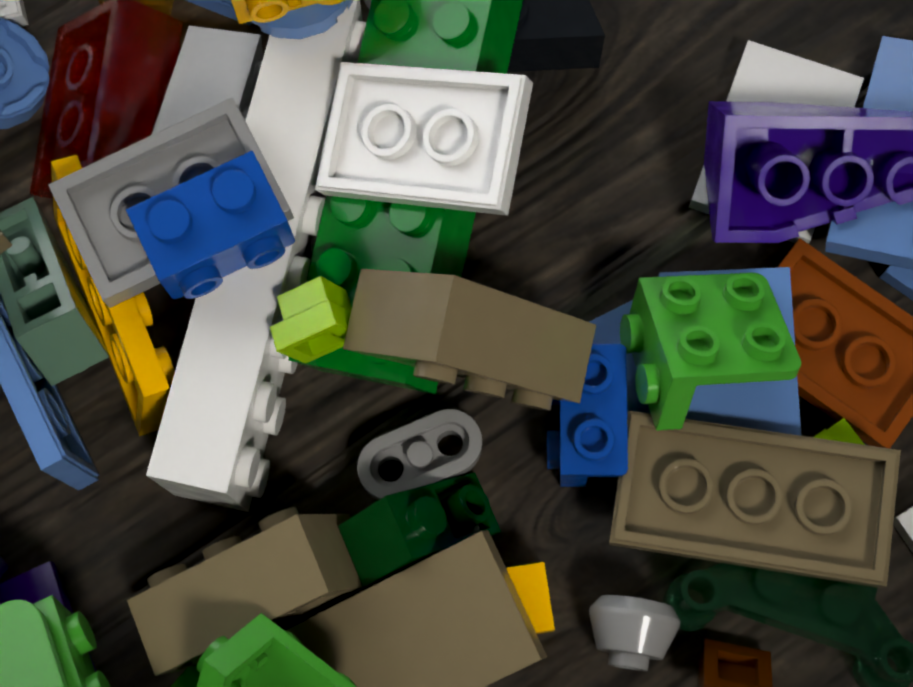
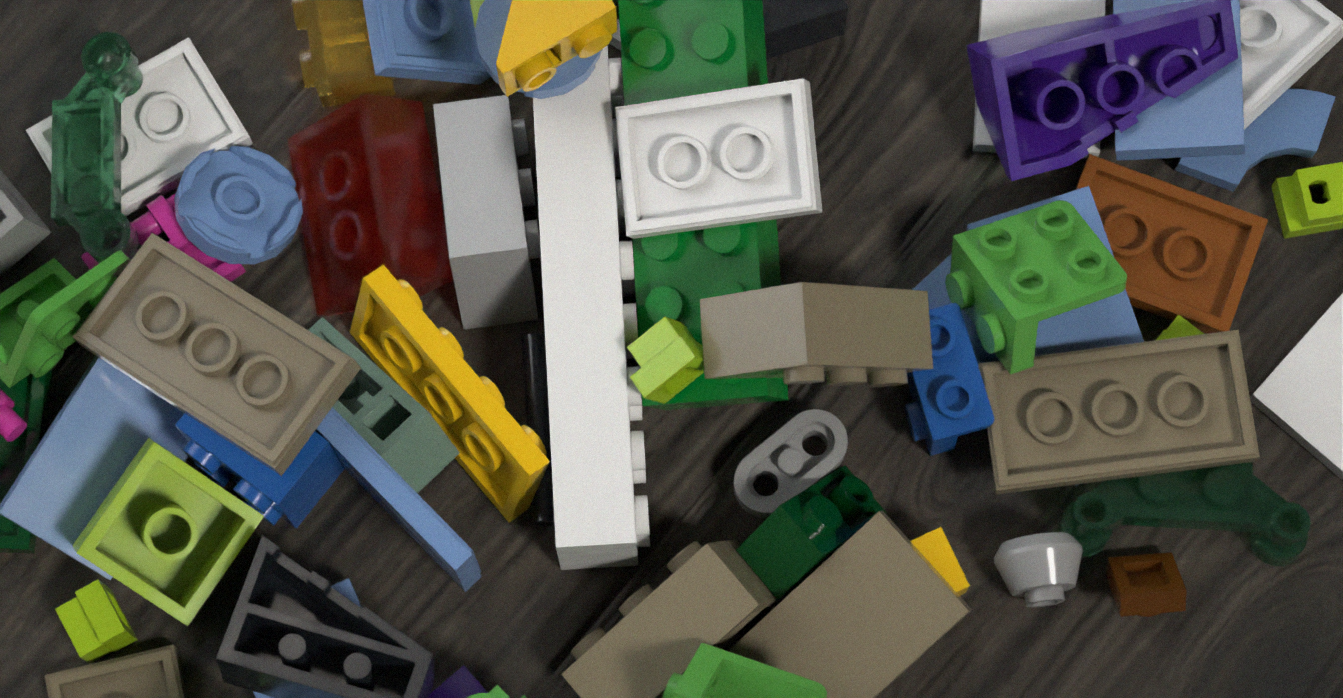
camera: 20 degrees left, 0 degrees up
light grey plate [48,97,294,308] -> none
blue bracket [126,150,295,299] -> none

